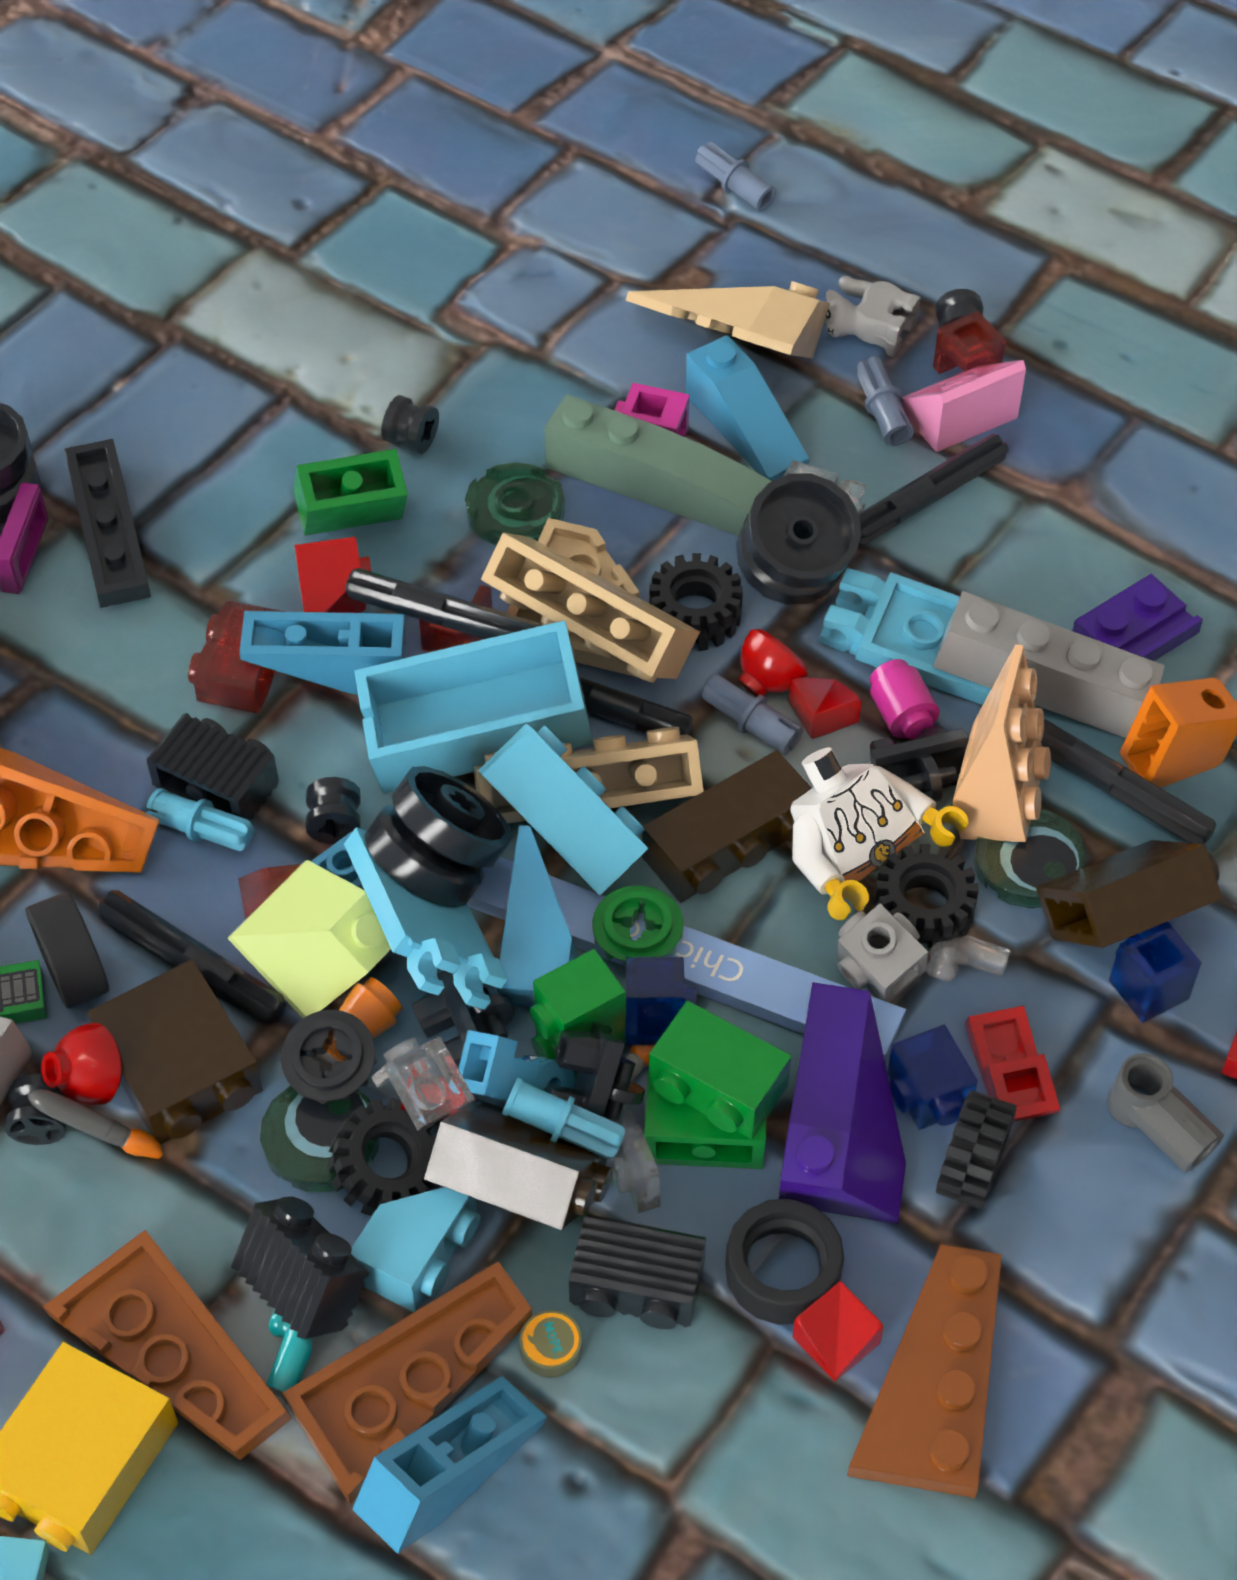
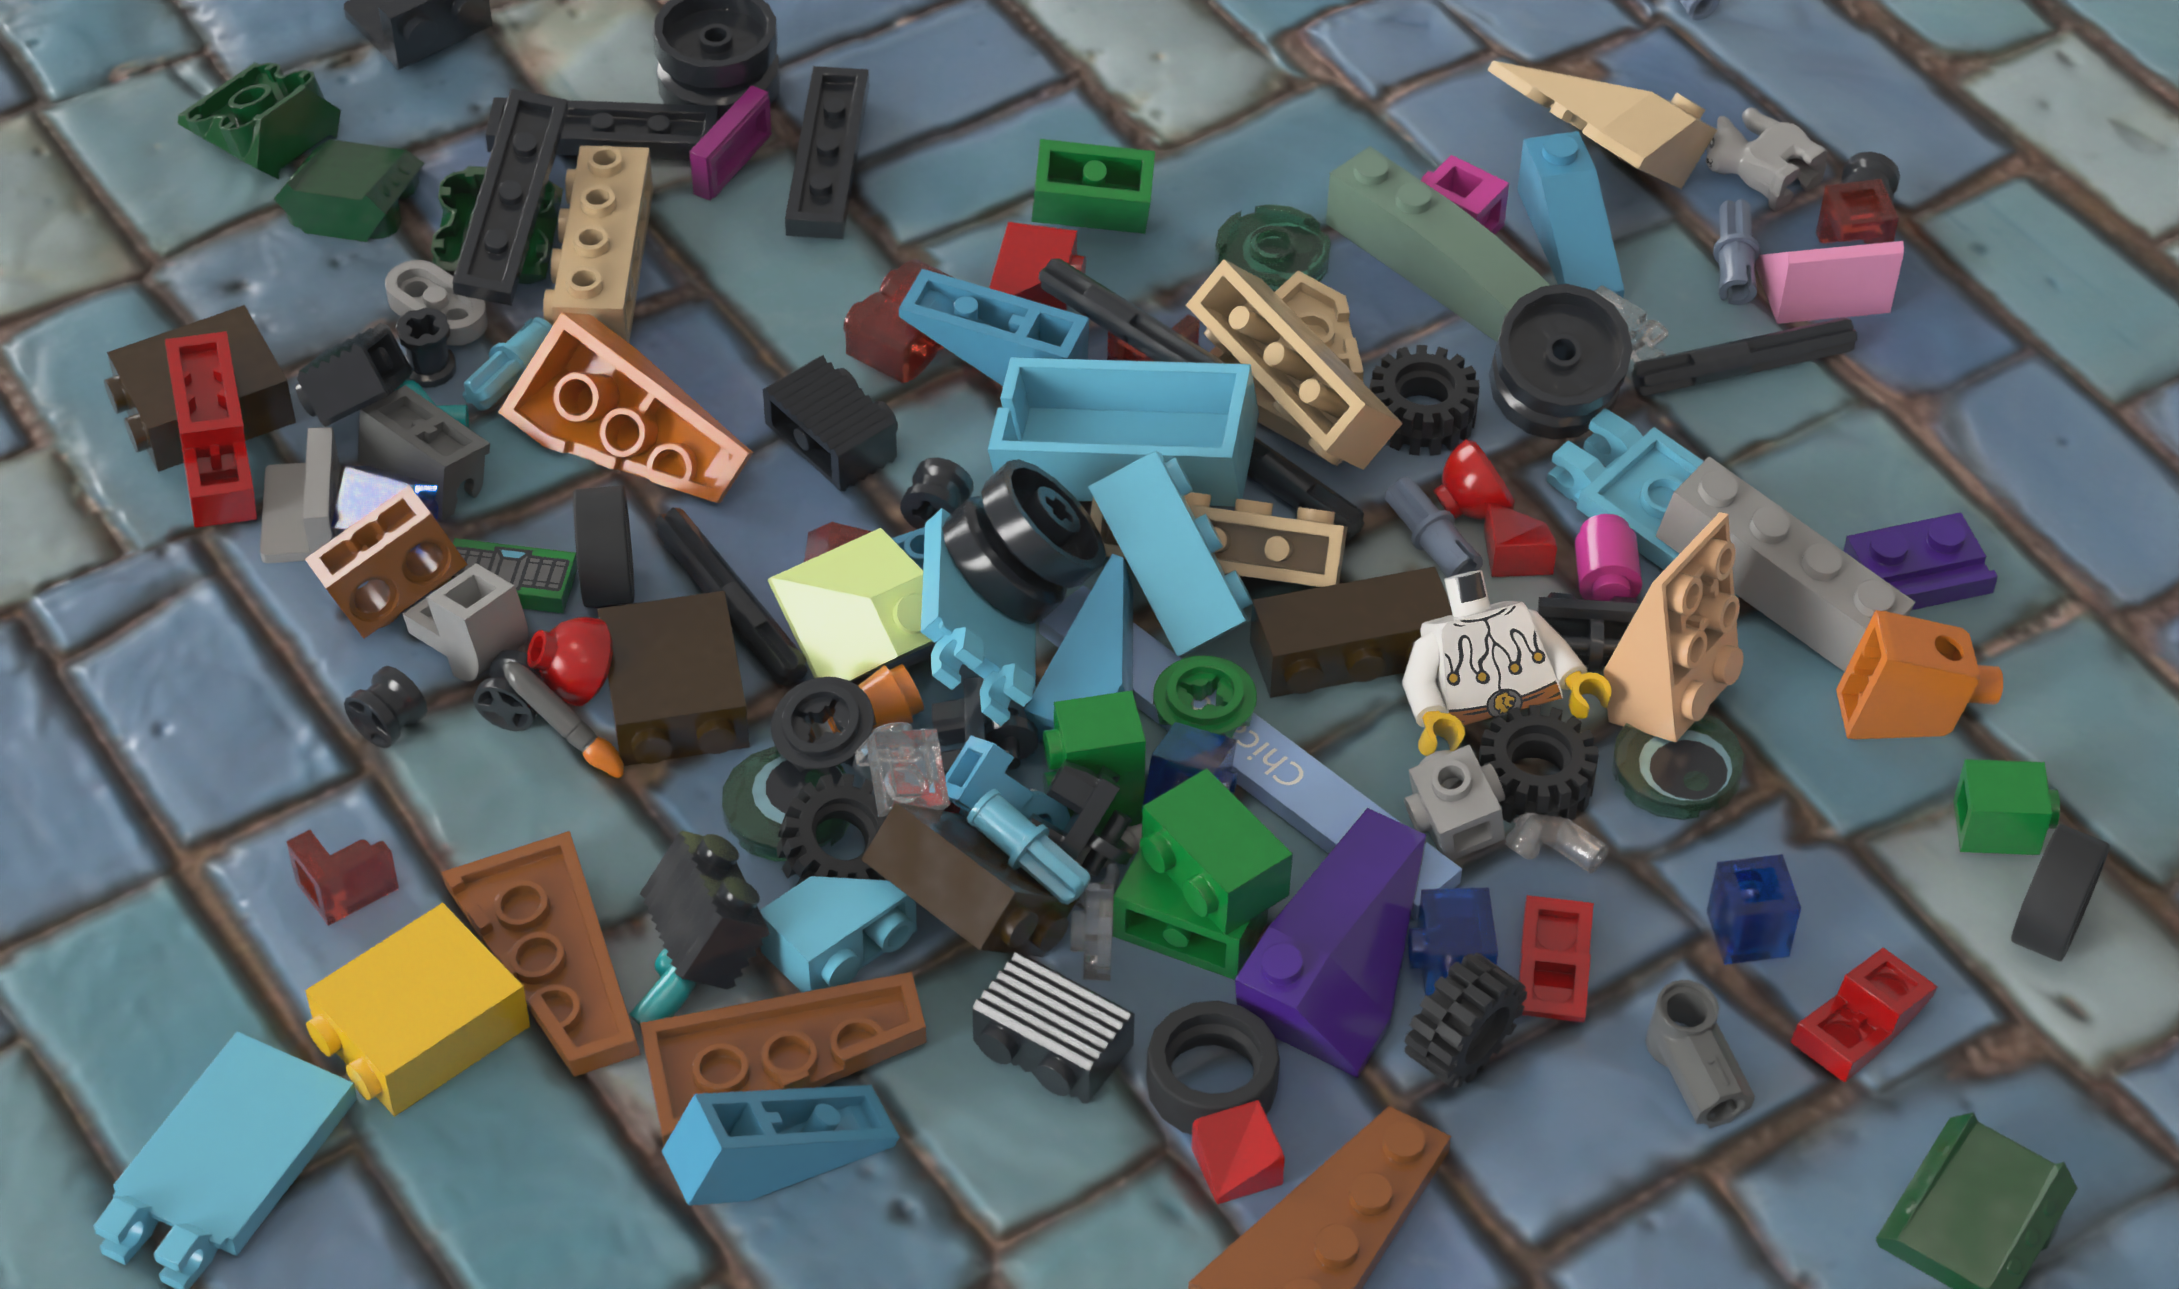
camera: 20 degrees right, 5 degrees down
medium azure axle [146,788,255,851] -> none
black wheel [381,395,439,454] -> none
olive tile [519,1310,582,1378] -> none
dark brown brick [1036,840,1223,948] -> none
black axle [1041,718,1216,844] -> none

